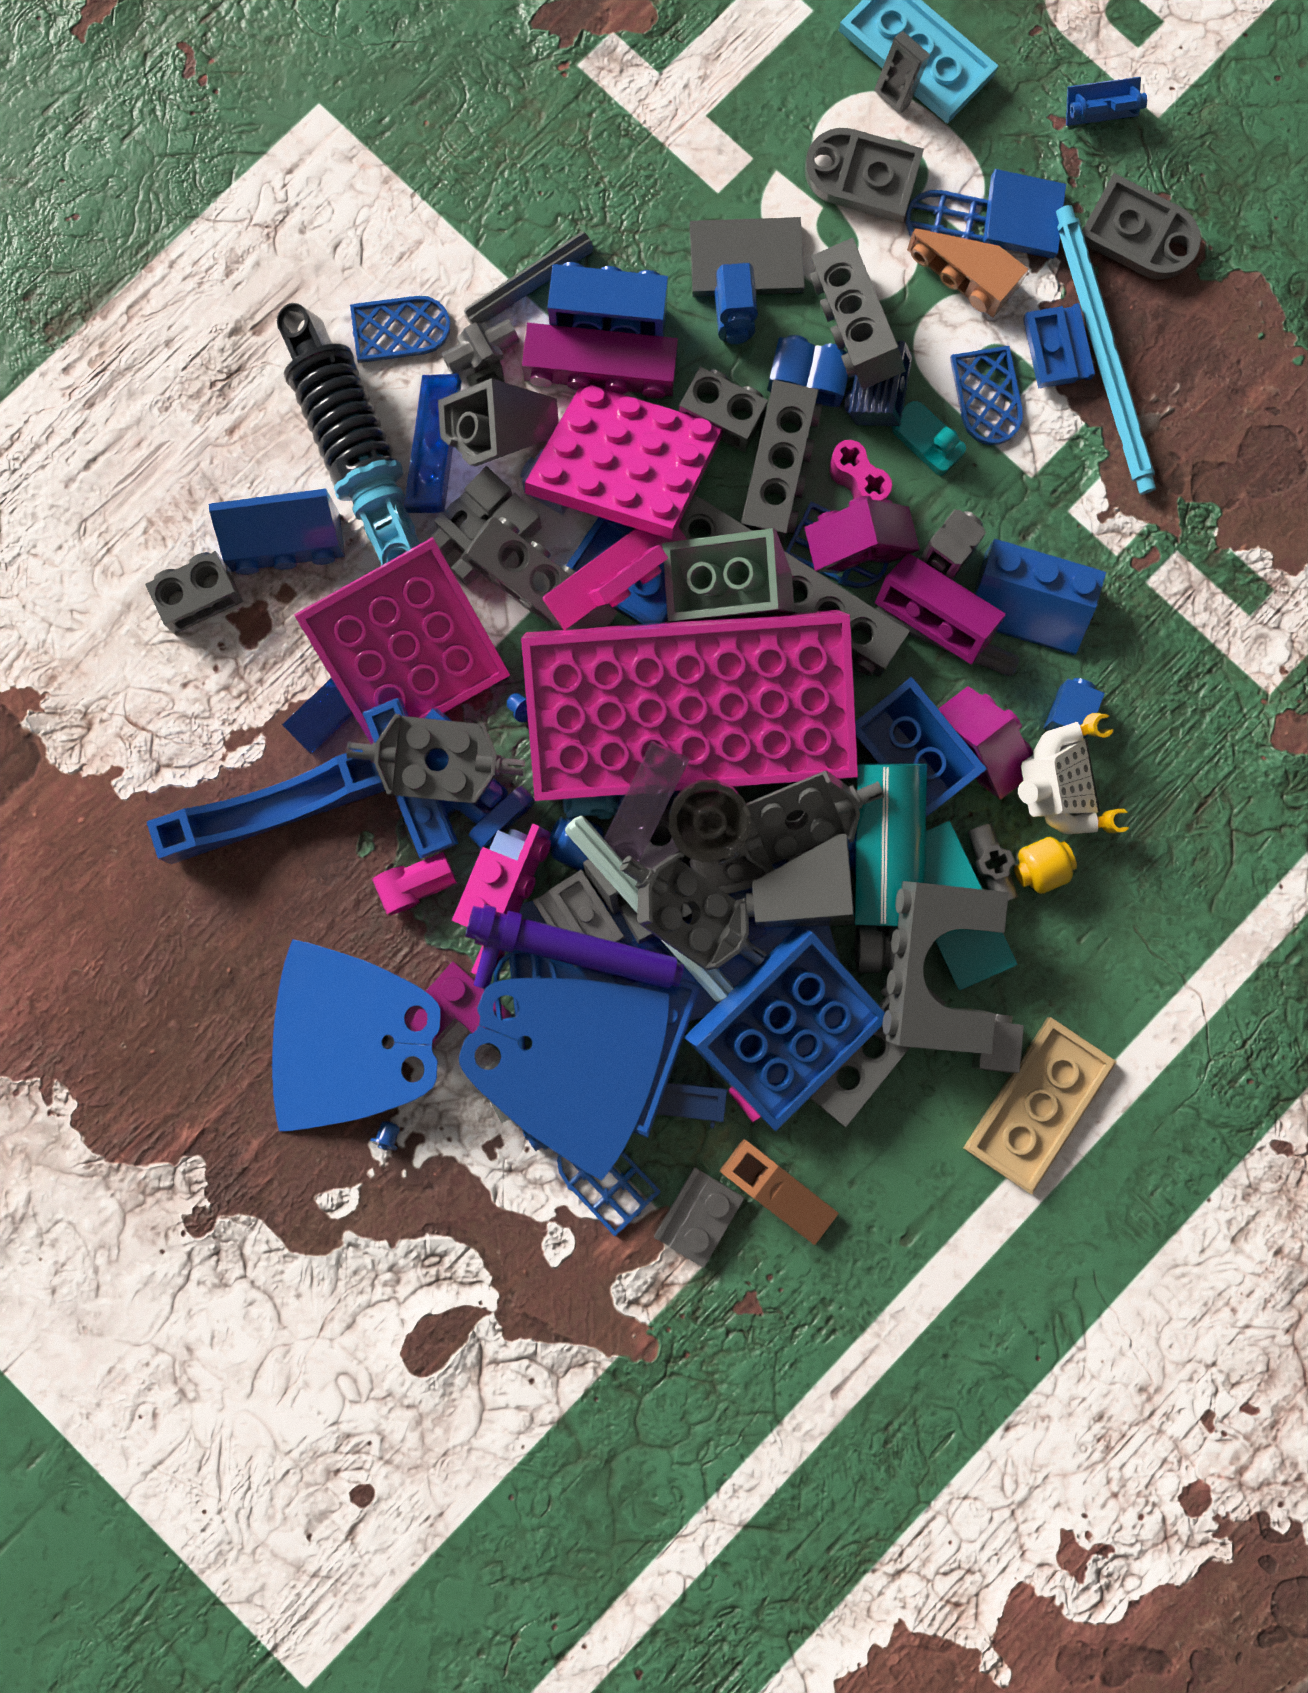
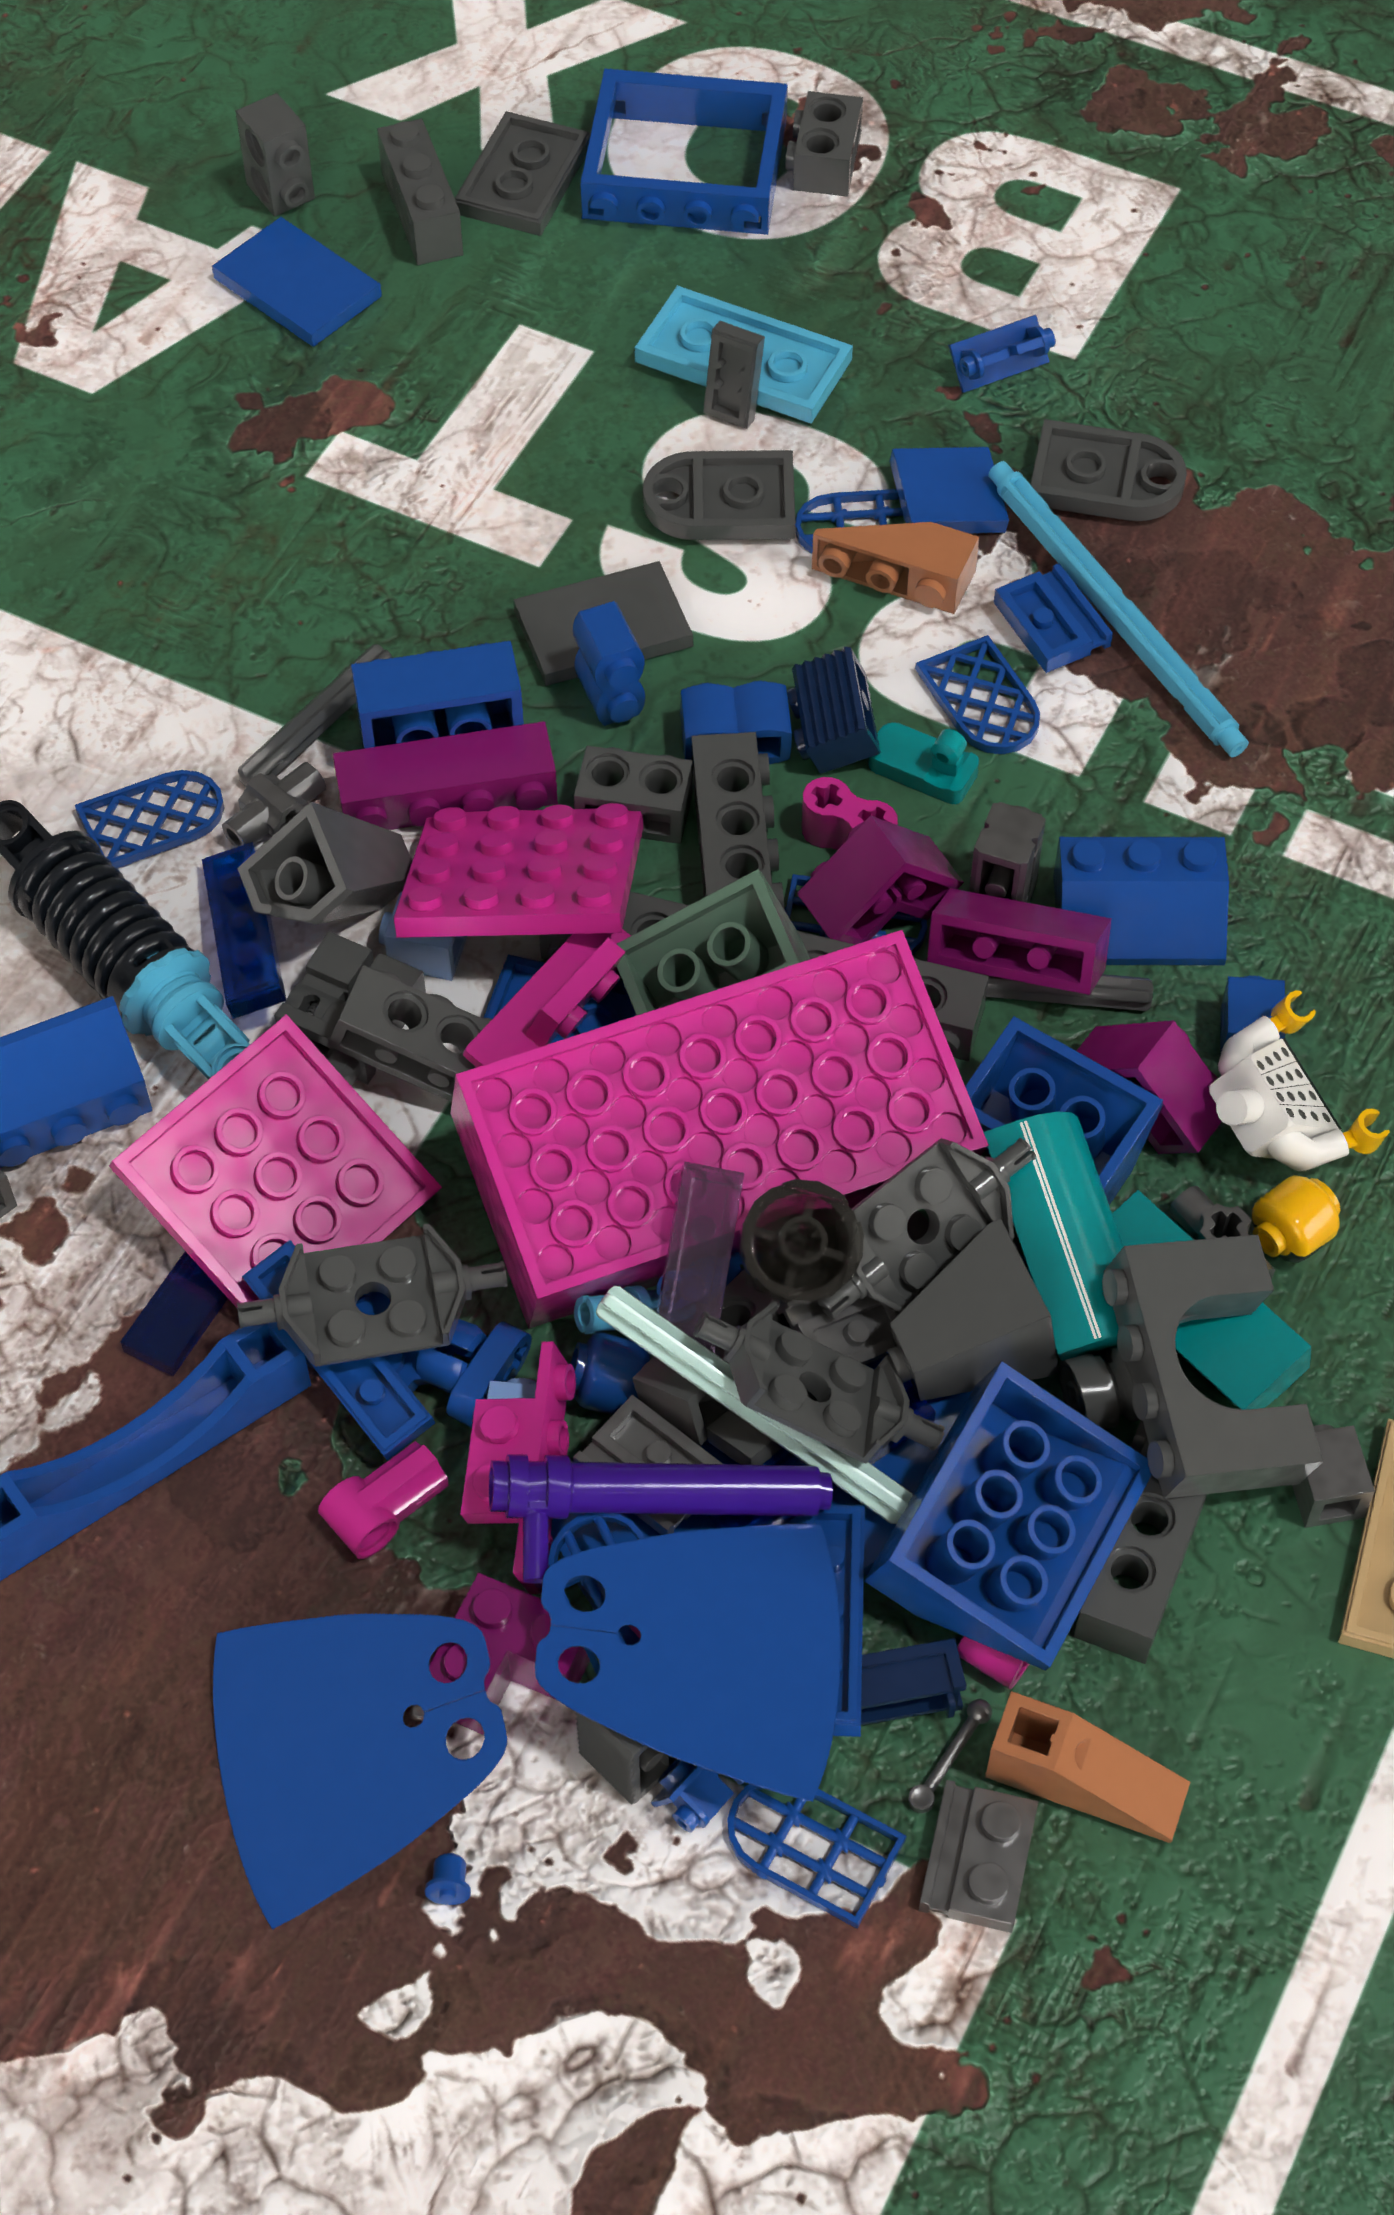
camera: 15 degrees left, 25 degrees down
blue piece [507,693,528,723] -> none
dark grey brick [809,238,905,390] -> none
none -> flat silver hinge [909,1699,992,1813]

